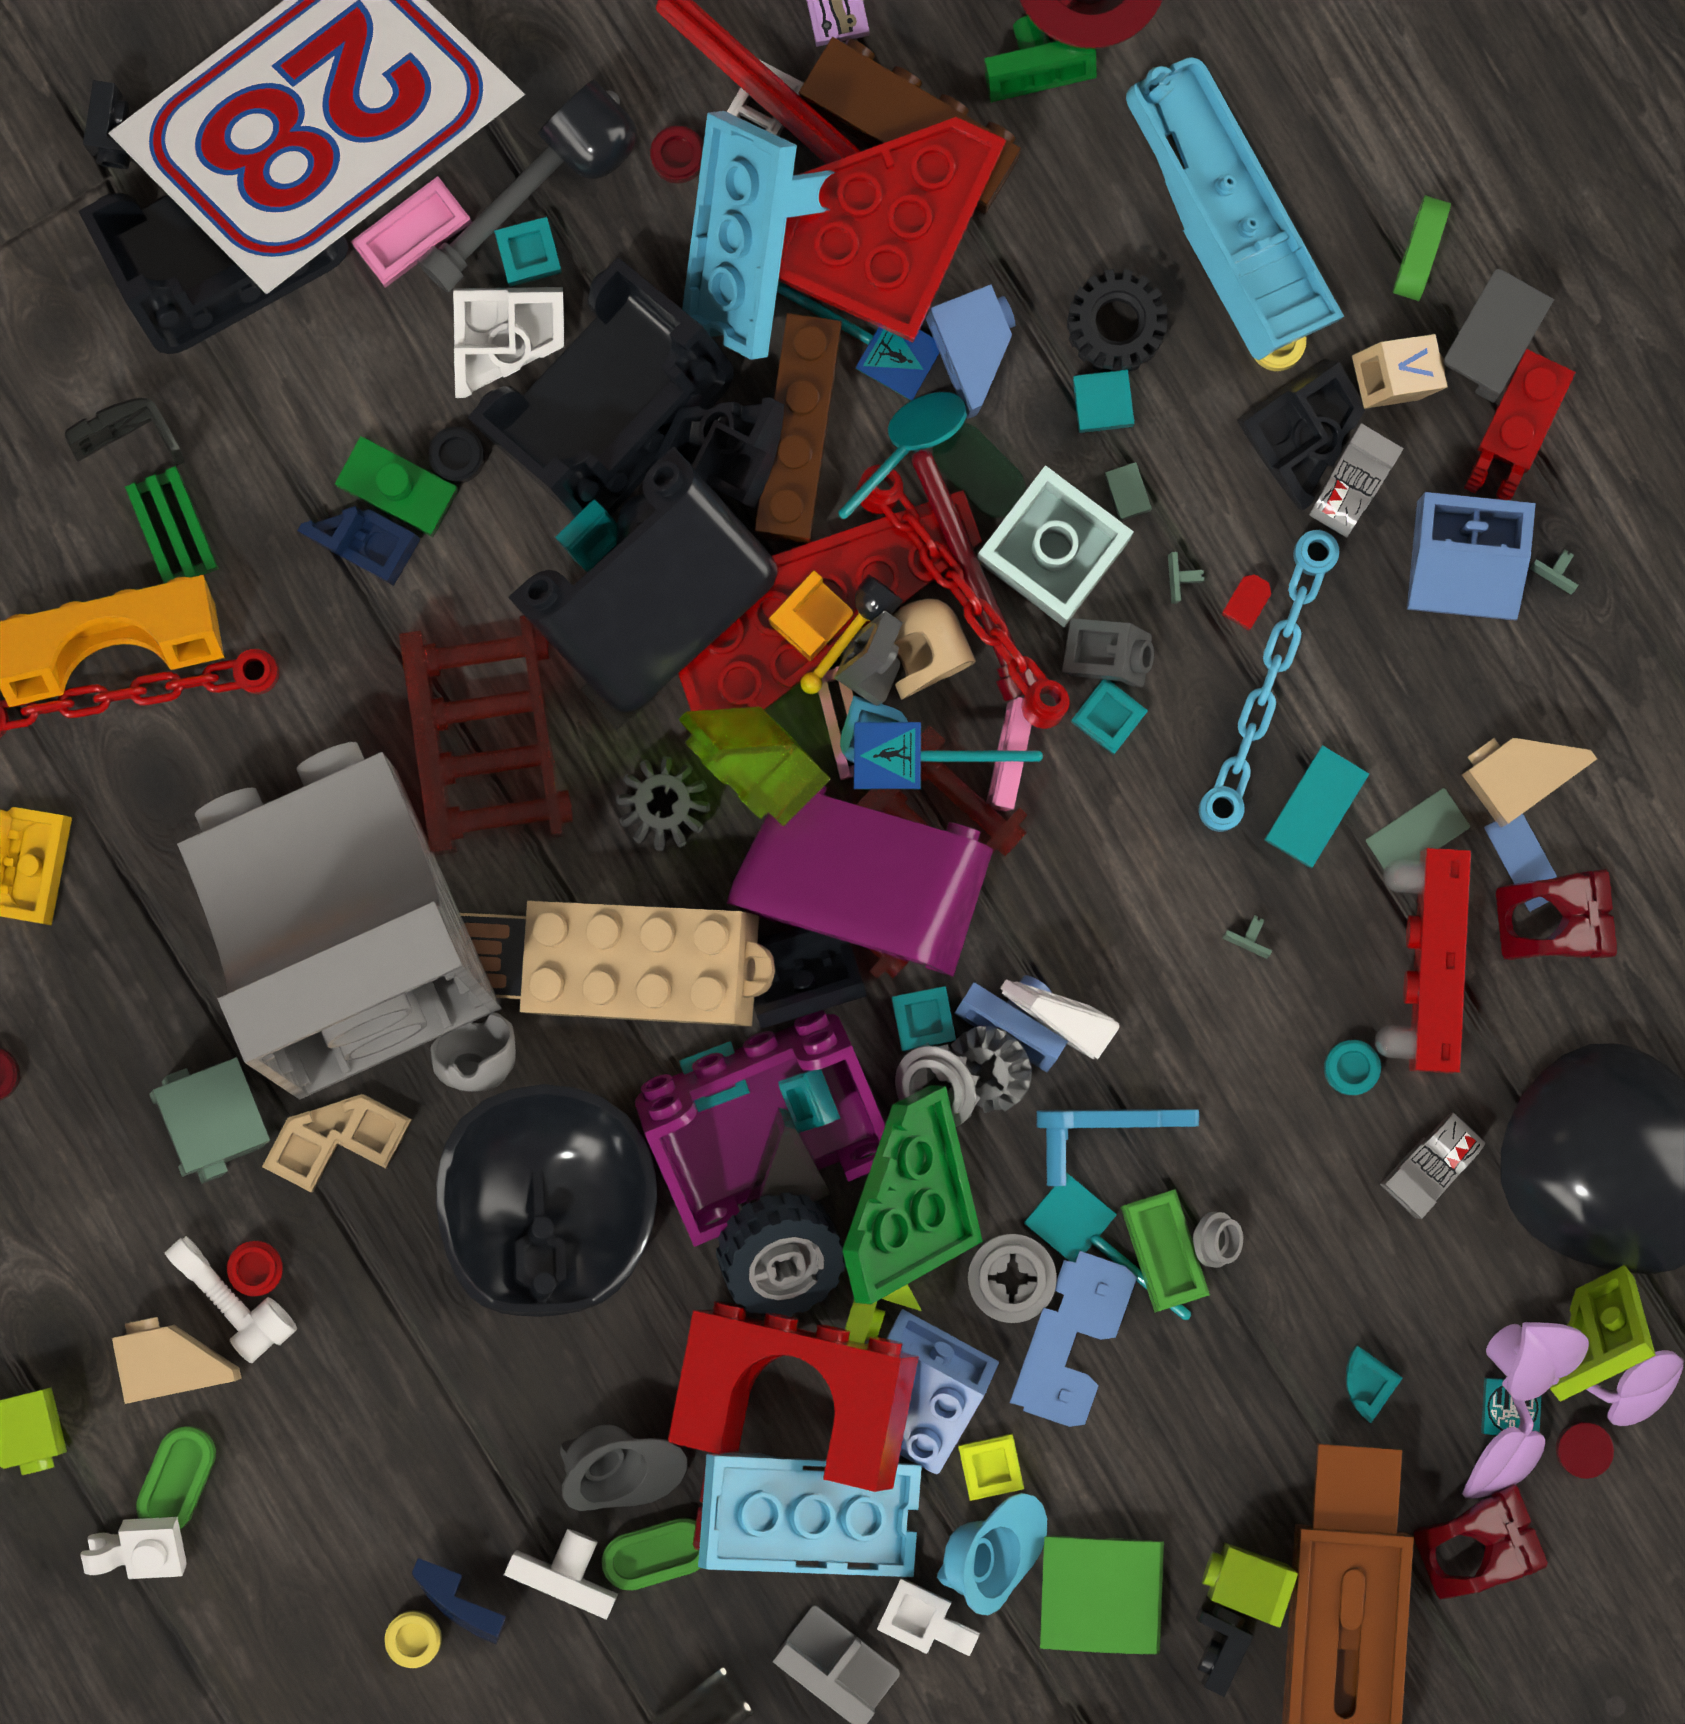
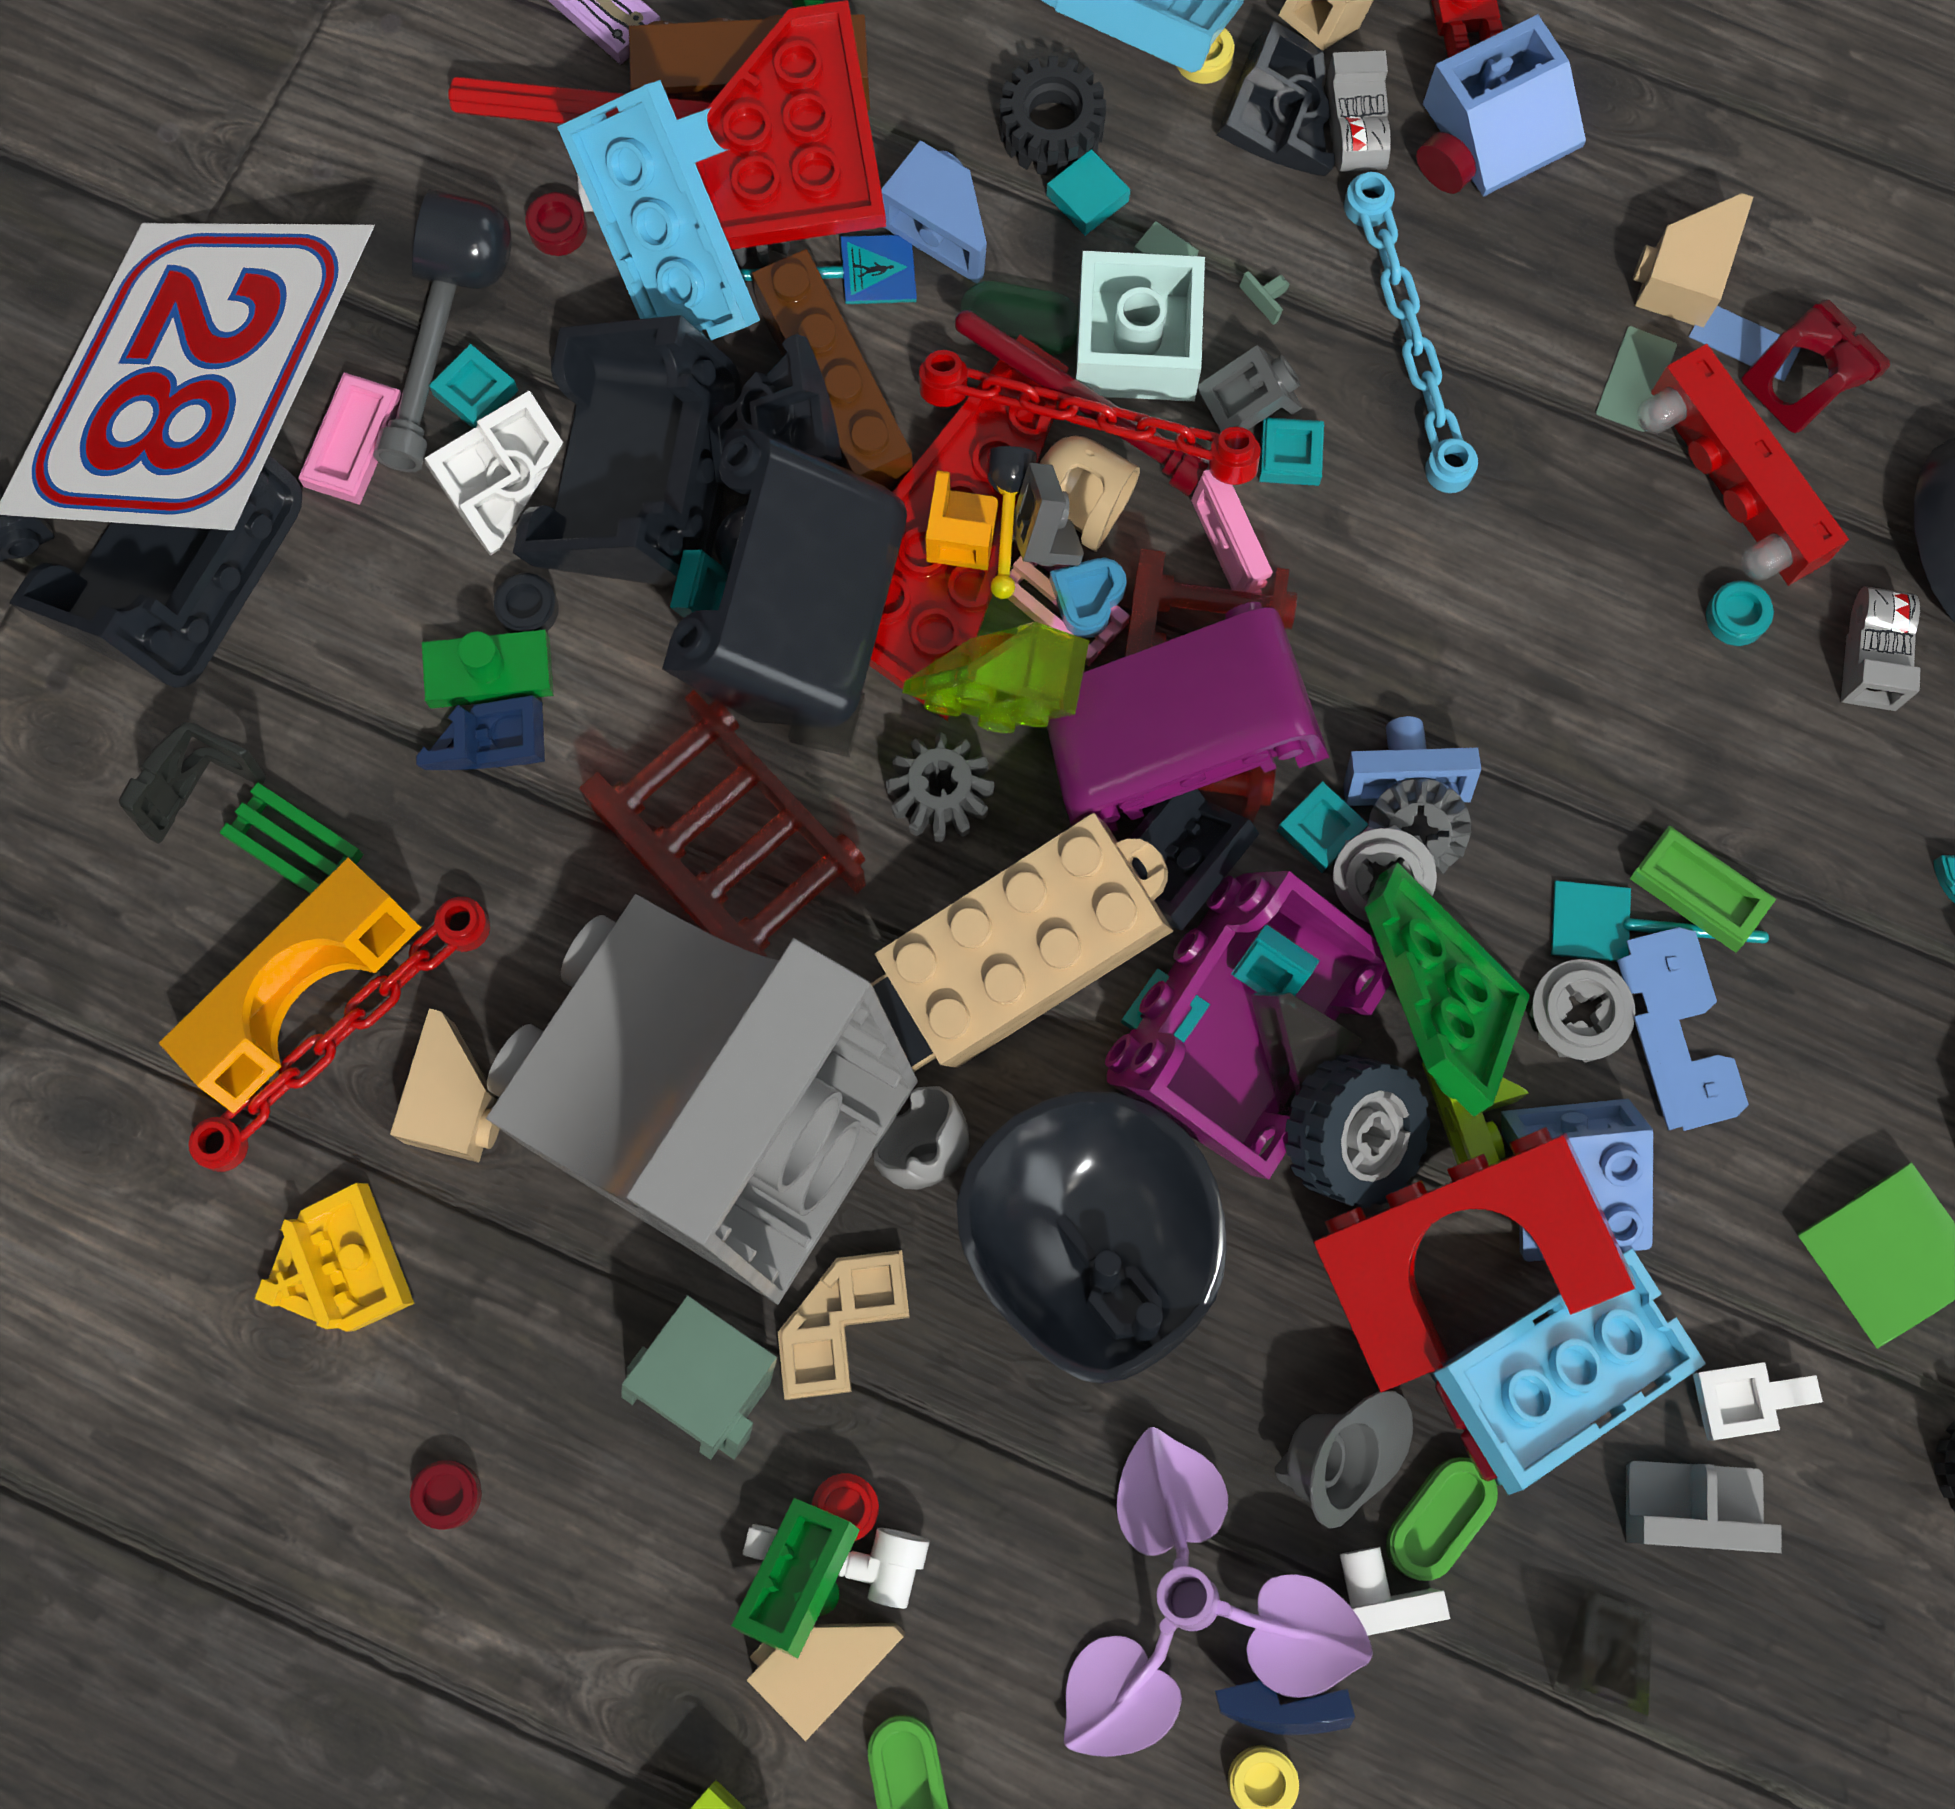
camera: 35 degrees left, 10 degrees down
teal piece [838,392,967,519] -> none
piece [854,722,1043,789] -> none
medium azure piece [937,1493,1047,1616] -> none
neon yellow tile [958,1434,1024,1501] -> none
white slope [1000,979,1119,1059] -> none
dark azure piece [1037,1109,1199,1186] -> none
light grey plate [1193,1212,1243,1268] -> none
red piece [1221,574,1272,631] -> none
sand green piece [1222,915,1272,959] -> none
teal tile [1264,745,1369,869] -> none
sand green piece [1529,549,1578,594] -> none
none -> tan slope [390,1009,499,1163]
none -> green tile [731,1498,860,1659]
none -> lavender plant [1064,1427,1373,1757]
none -> dark red tile [1416,132,1476,194]

